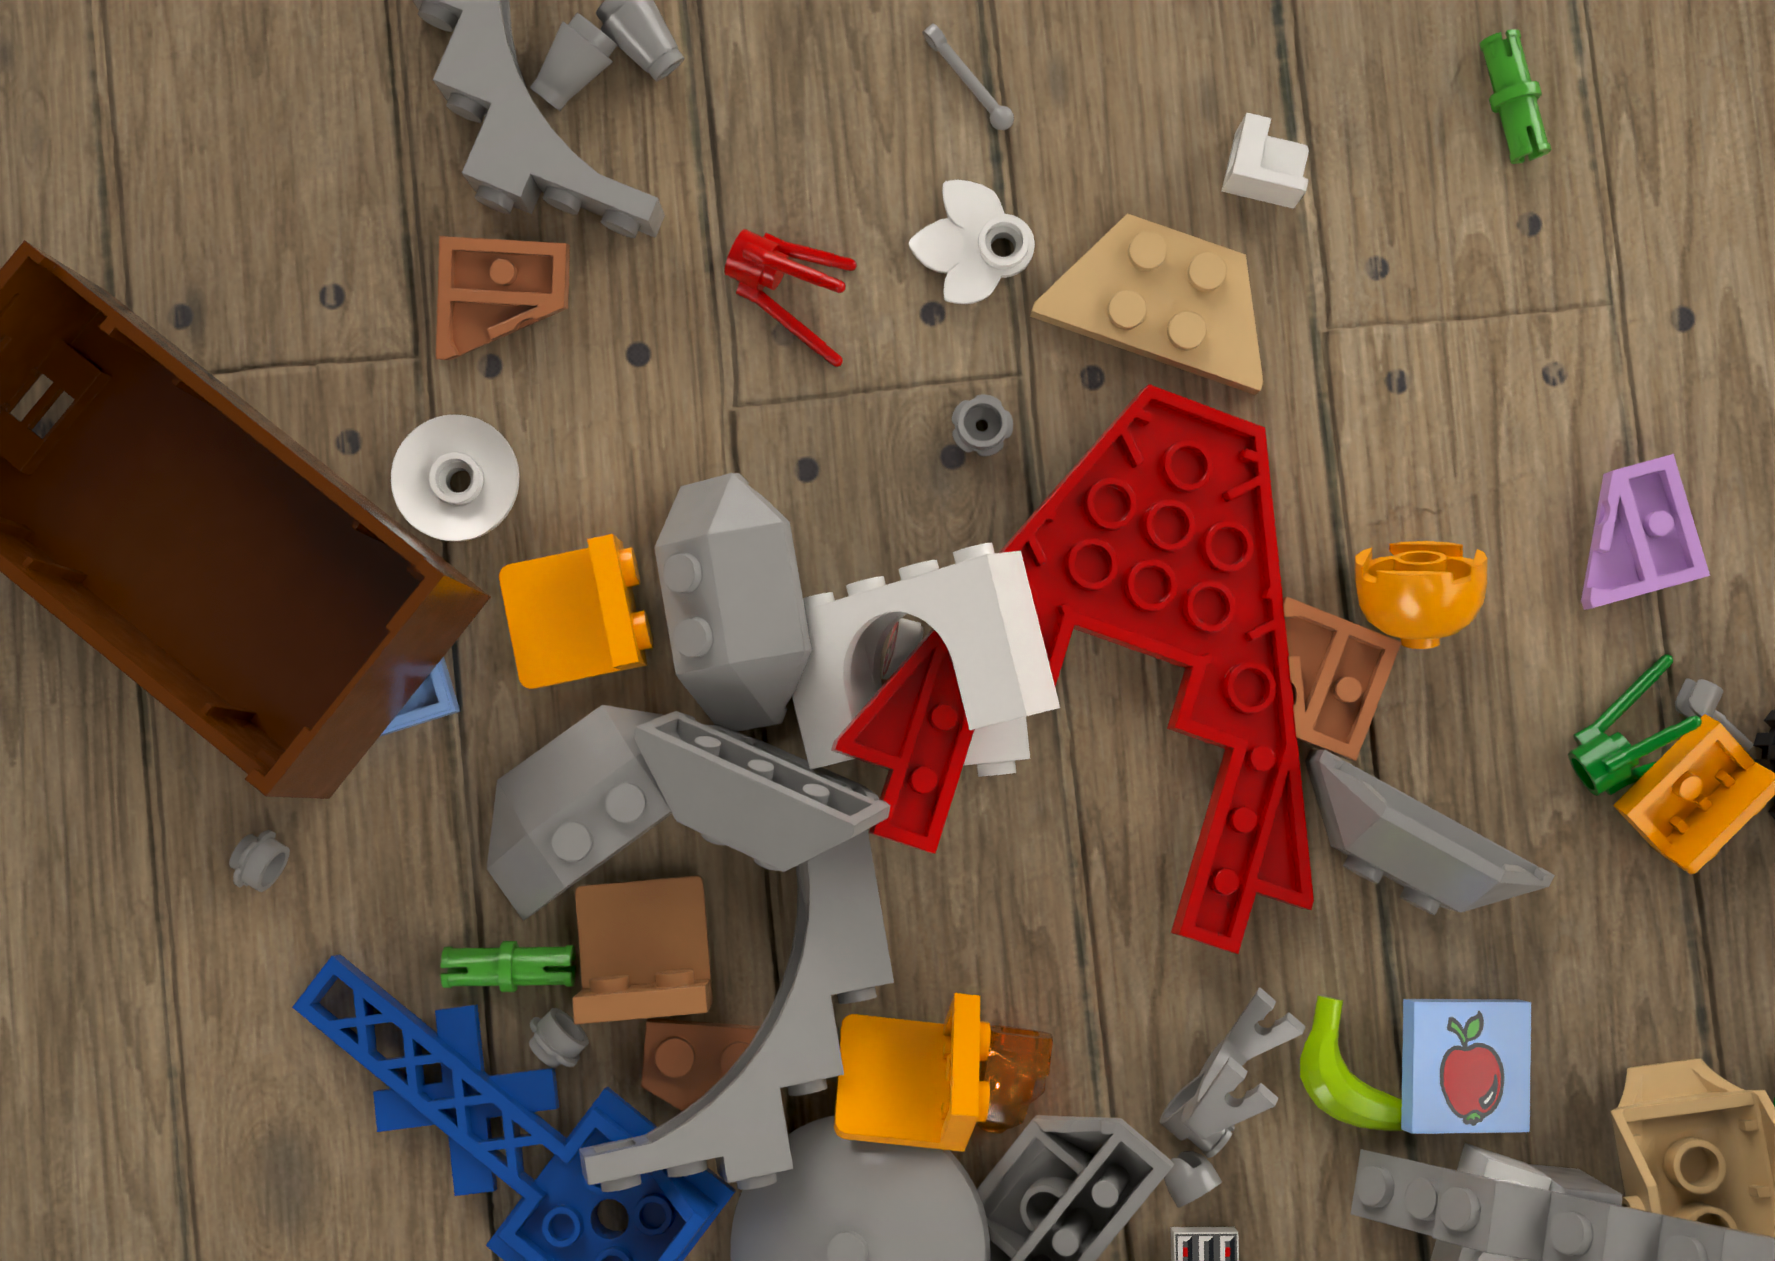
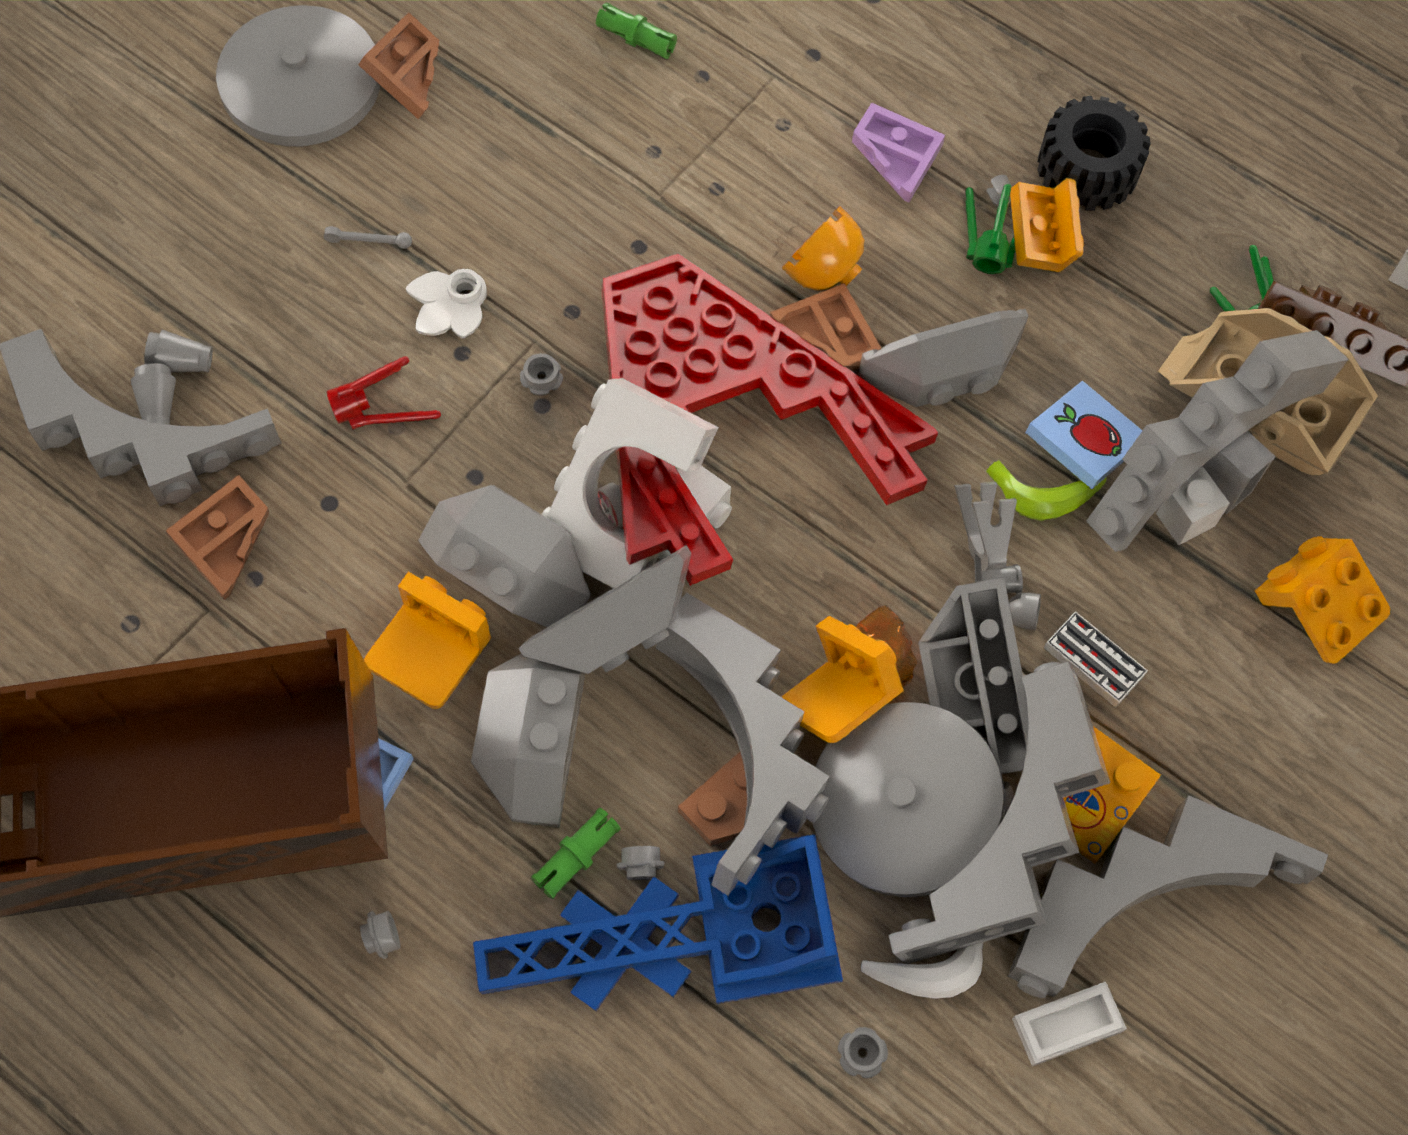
camera: 45 degrees left, 20 degrees down
white dish [391,415,520,542] -> none
medium nougat bracket [572,875,714,1024] -> none
tan wing [1030,213,1263,395] -> none
white panel [1222,113,1309,209] -> none

